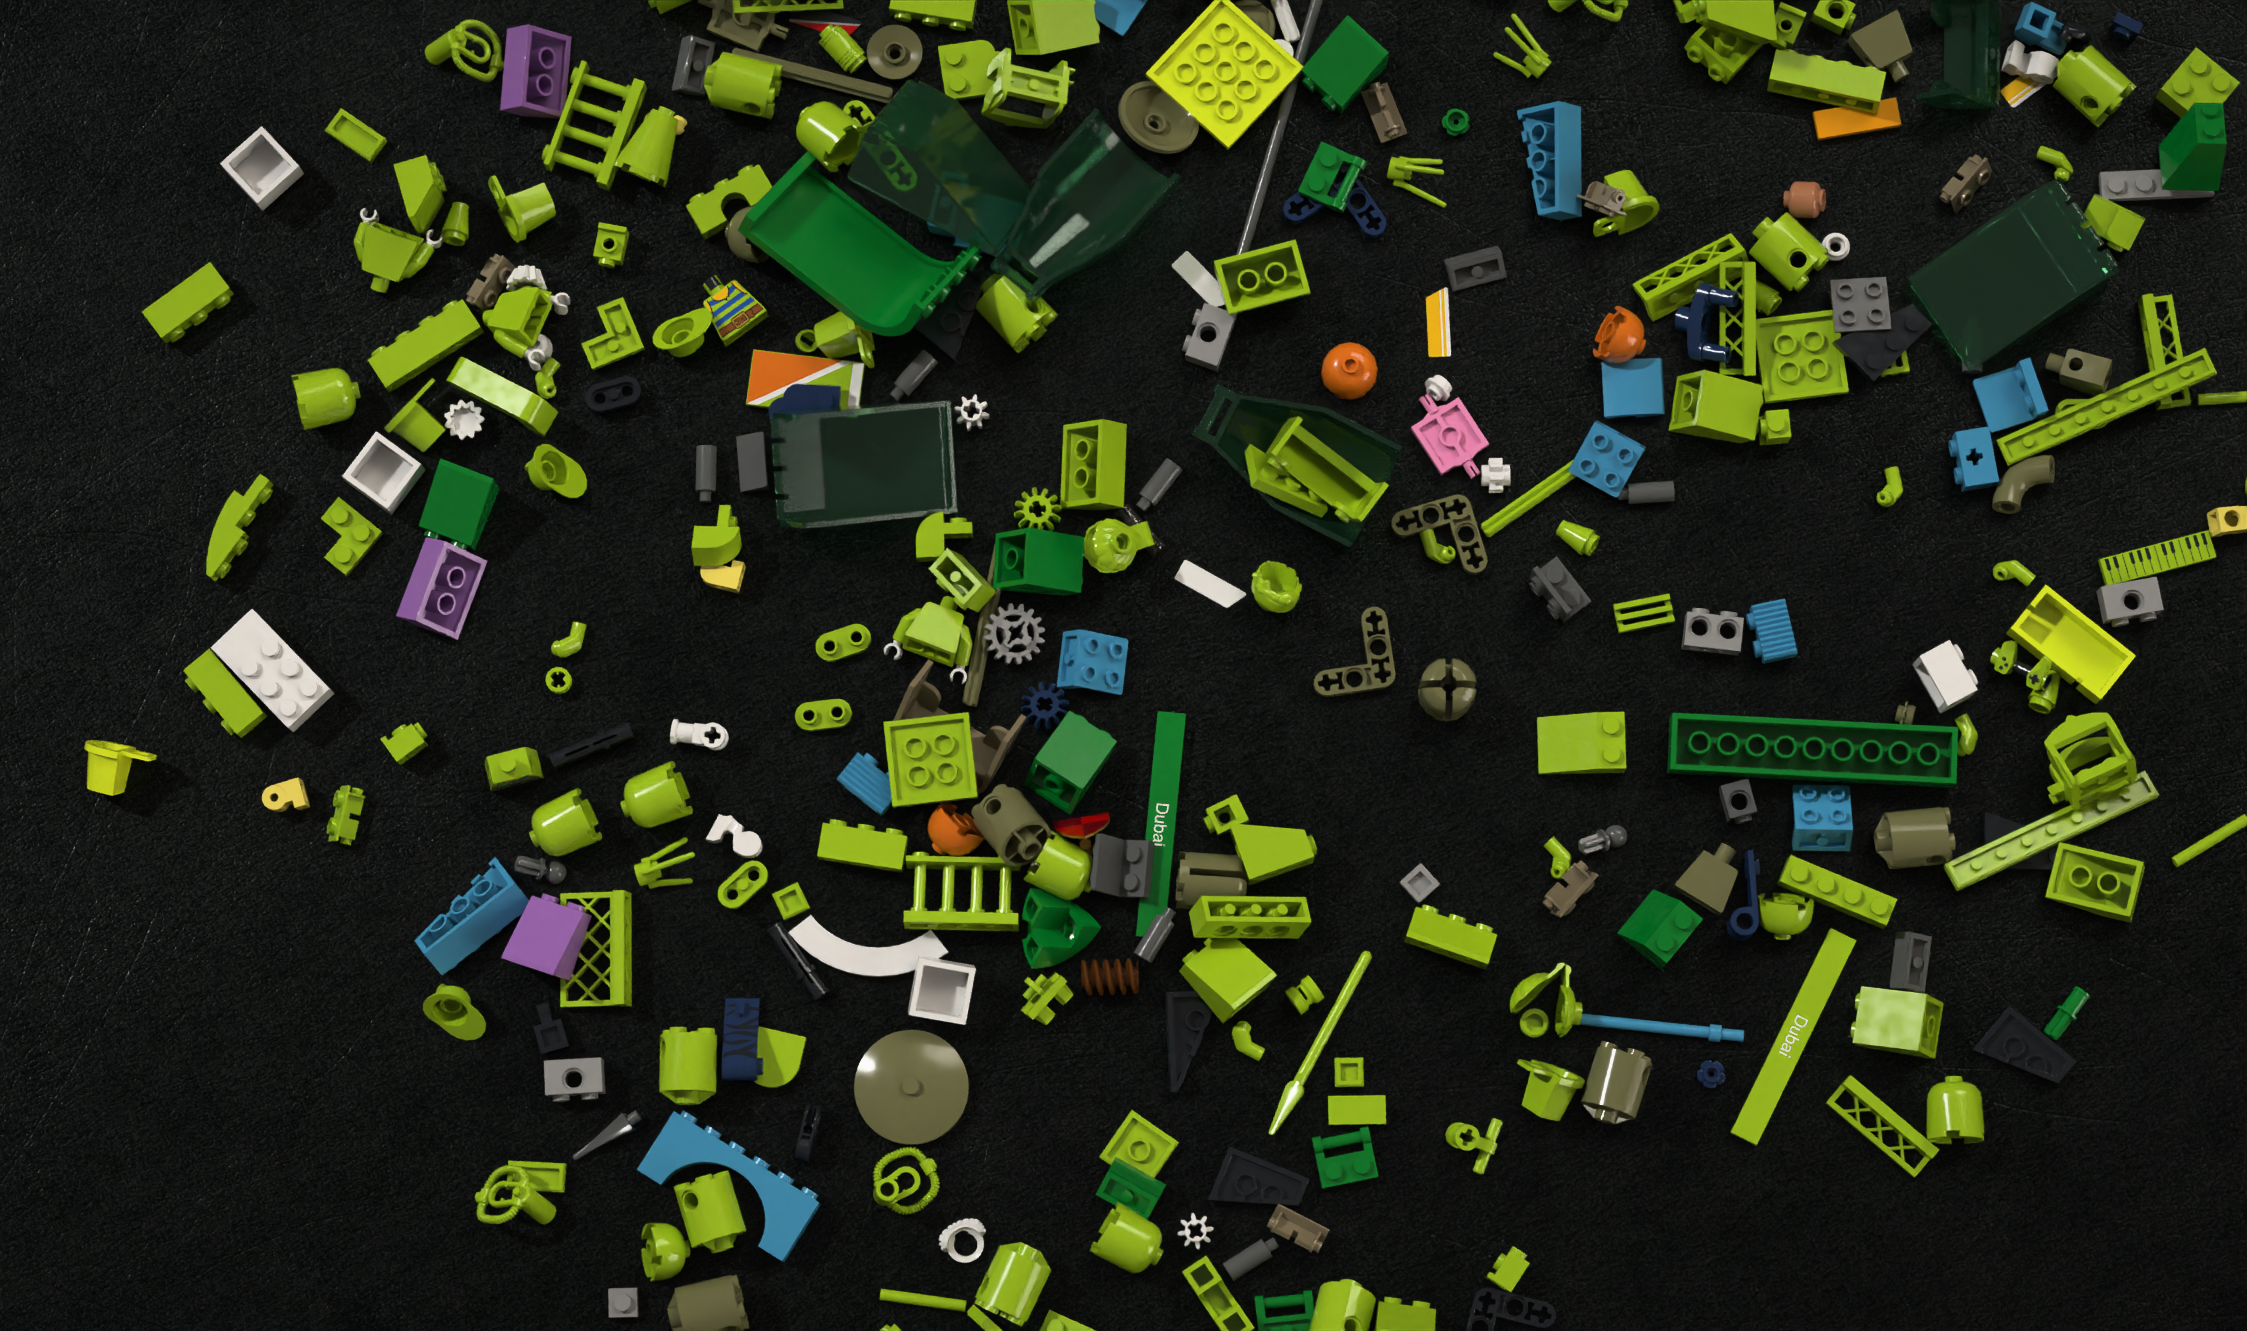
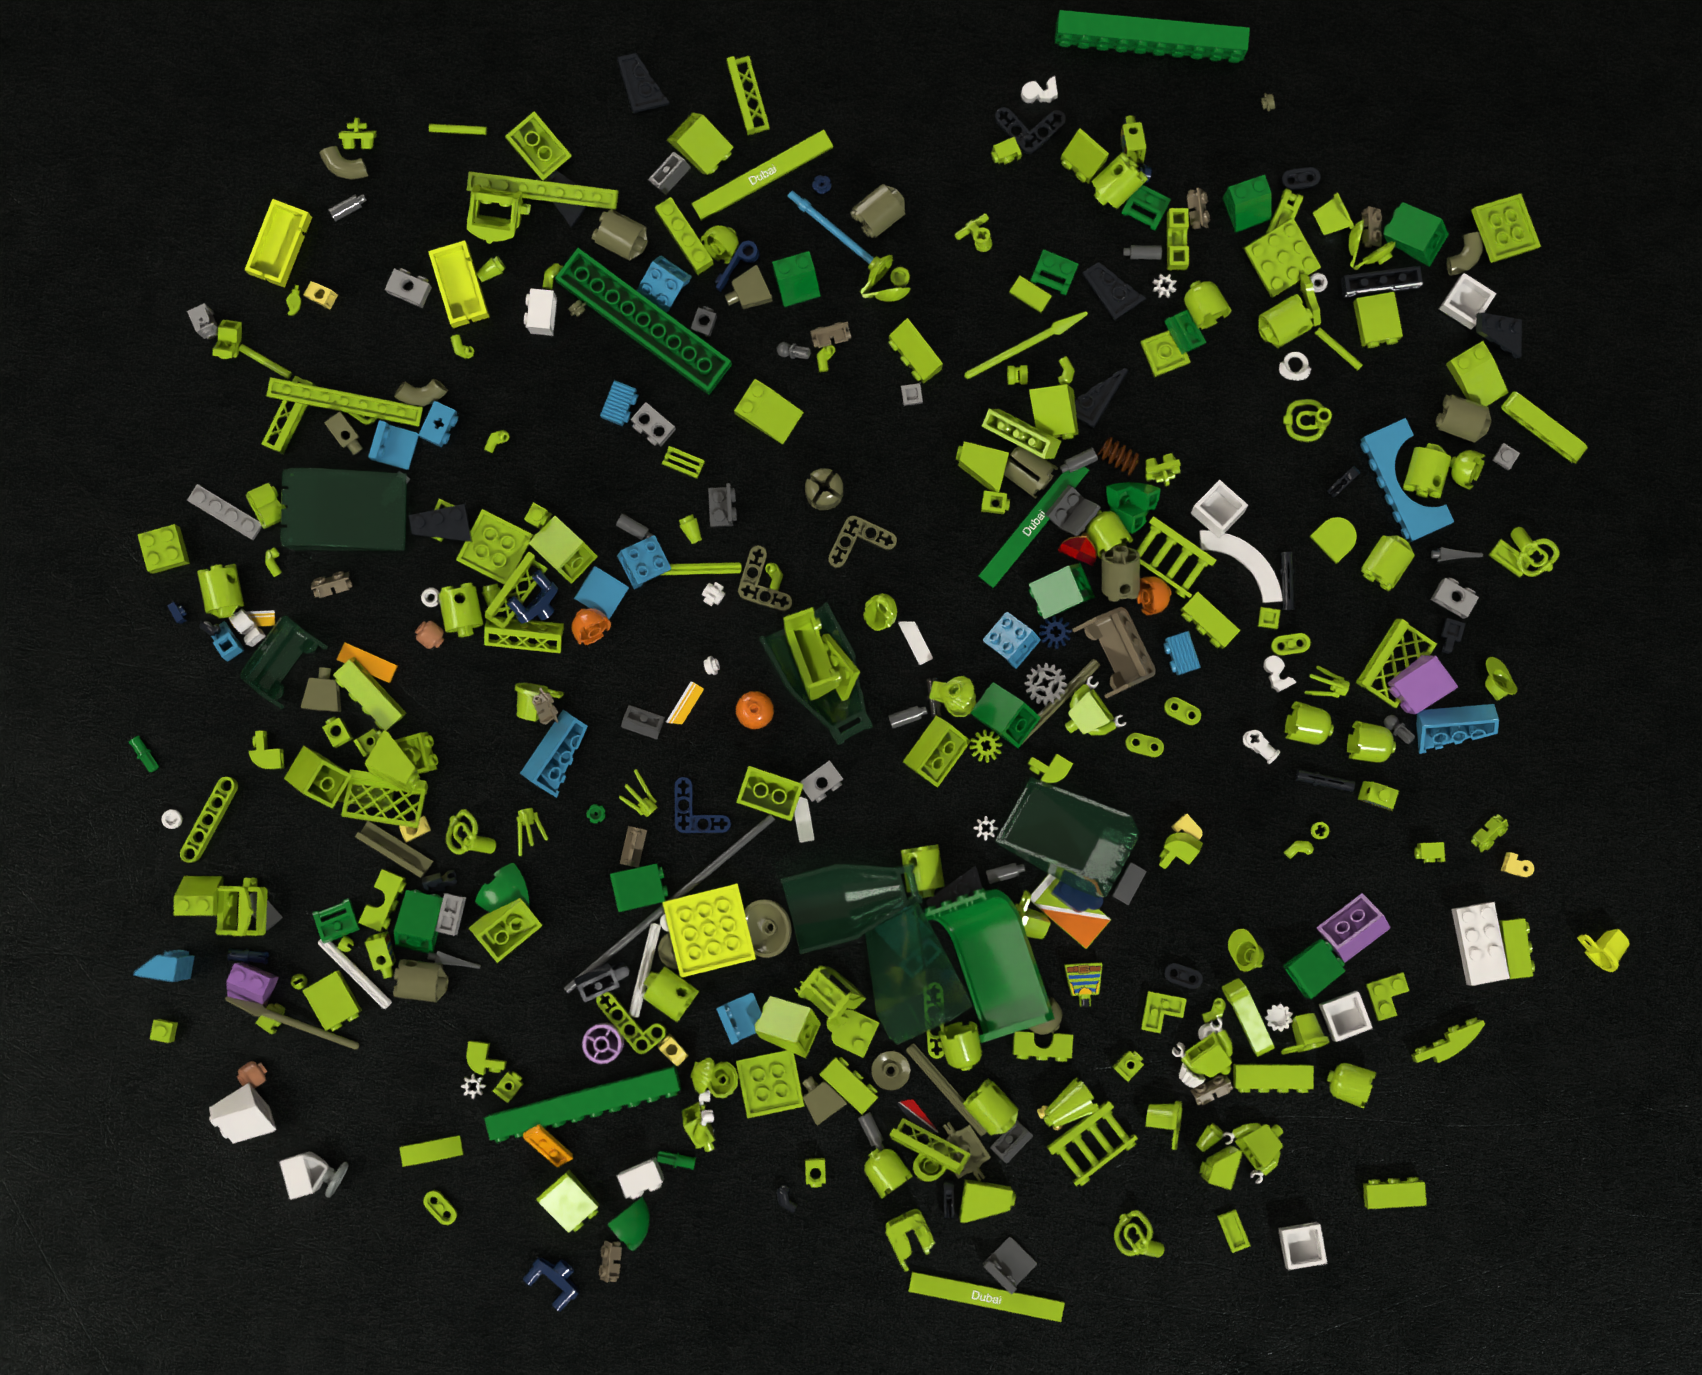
camera: 155 degrees left, 5 degrees up
medium lavender slope [500,24,572,119] -> none
lime piece [653,308,713,357] -> none
dark grey cylinder [695,445,717,503] -> none
dark blue door [722,998,764,1081] -> none
lime hinge [795,329,817,352] -> none
lime head [819,24,867,74] -> none
olive dish [854,1030,969,1145] -> none
lime plate [884,712,978,808] -> none
lime brick [929,548,996,612] -> none
dark tan hinge [1267,1203,1329,1253] -> none
green plate [1298,141,1367,213] -> none
lime tile [1334,1058,1364,1087] -> none
bright pink plate [1411,393,1489,479] -> none
lime container [1517,1059,1585,1121] -> none
dark grey hinge [1829,277,1892,333] -> none
lime cylinder [1926,1076,1984,1144] -> none
lime piece [1990,640,2054,692] -> none
green axle [2044,986,2090,1040] -> none
lime tile [2098,530,2216,586] -> none
green slope [2159,103,2227,191] -> none

